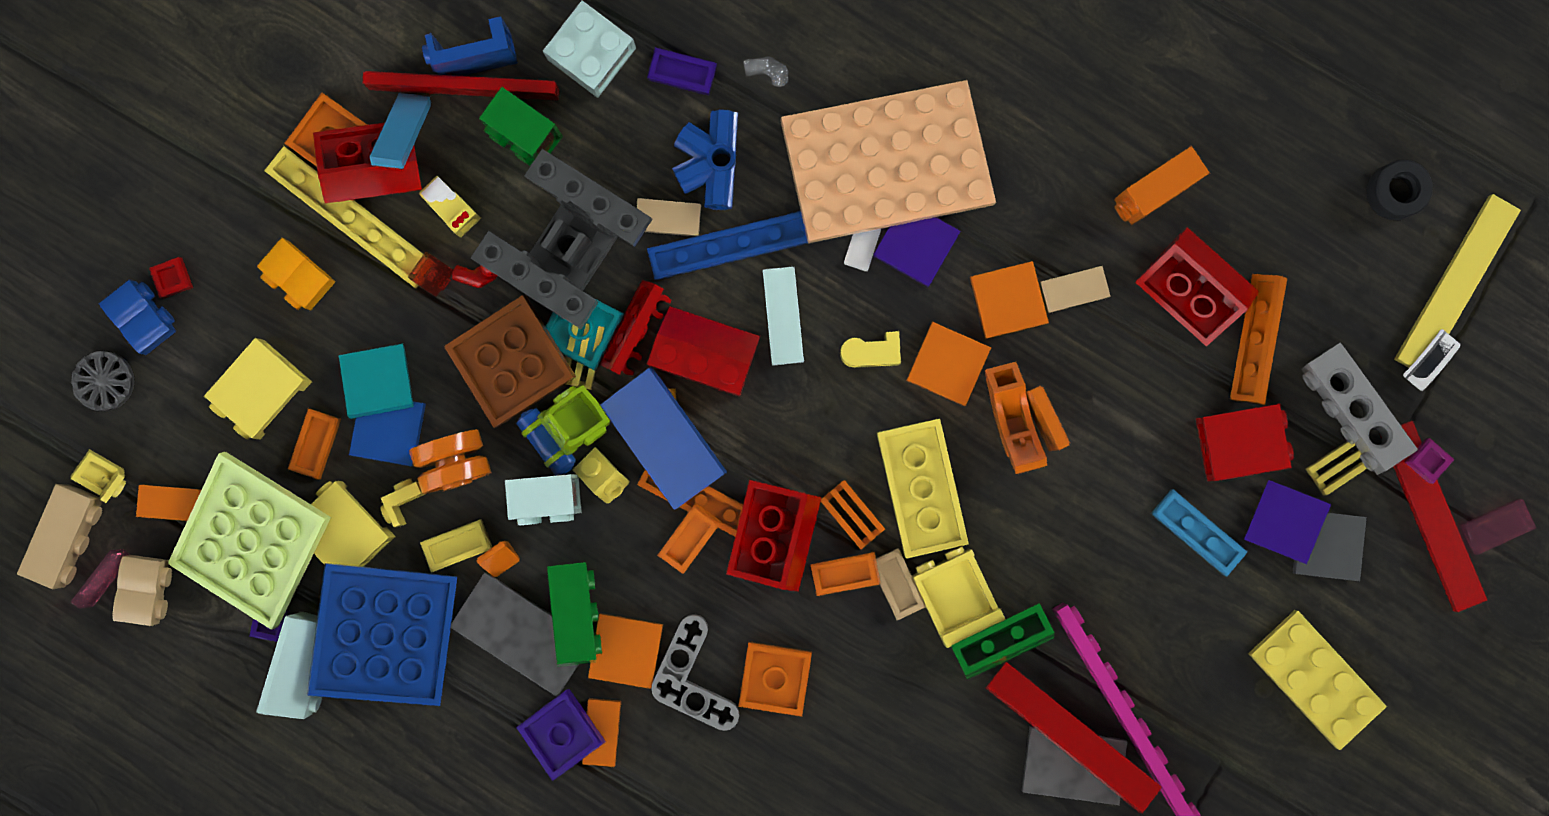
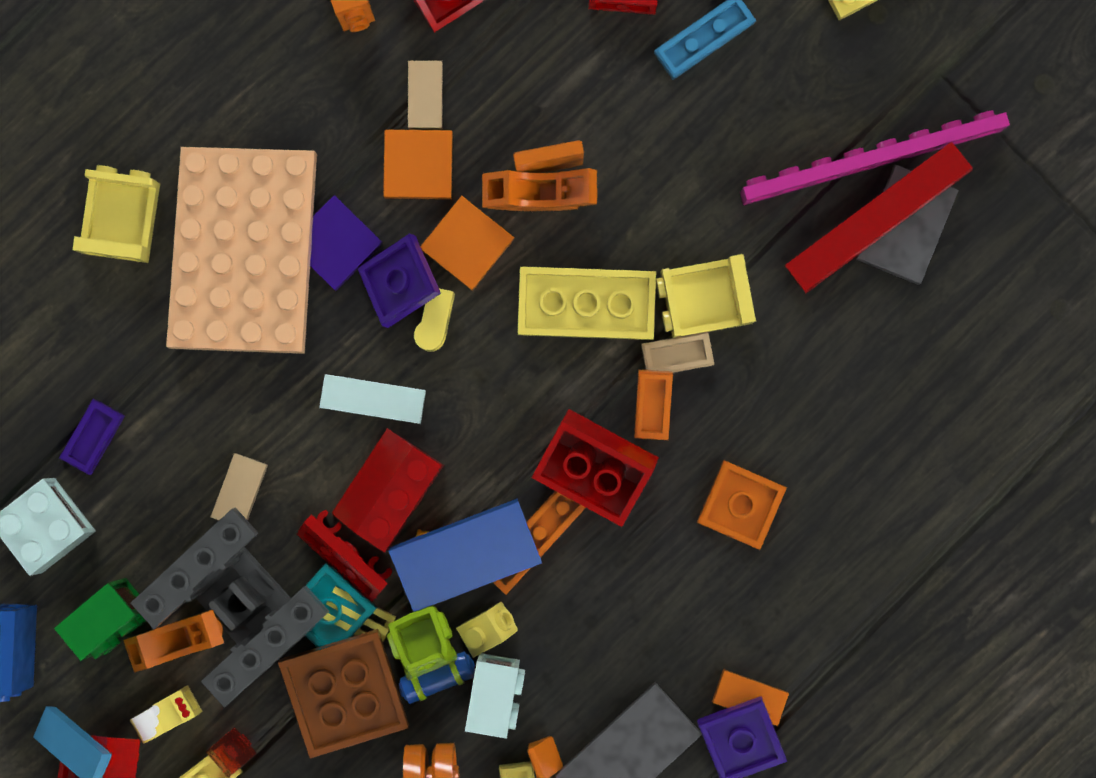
camera: 75 degrees left, 0 degrees up
red tile [363,71,560,100] -> none
red arm [452,265,498,288] -> none
green brick [547,562,602,667] -> none
orange tile [588,613,663,689] -> none
blue tile [647,211,808,281] -> none
light grey beam [651,614,739,731] -> none
orange tile [657,503,721,574] -> none
blue piece [672,110,738,210] -> none
clear arm [743,56,789,87] -> none
orange tile [821,480,885,550] -> none
white sticker [844,229,881,271] -> none
green brick [951,603,1055,680] -> none
none -> light yellow panel [73,165,160,263]
none -> orange arch [123,610,224,672]
none -> dark purple tile [357,233,441,328]

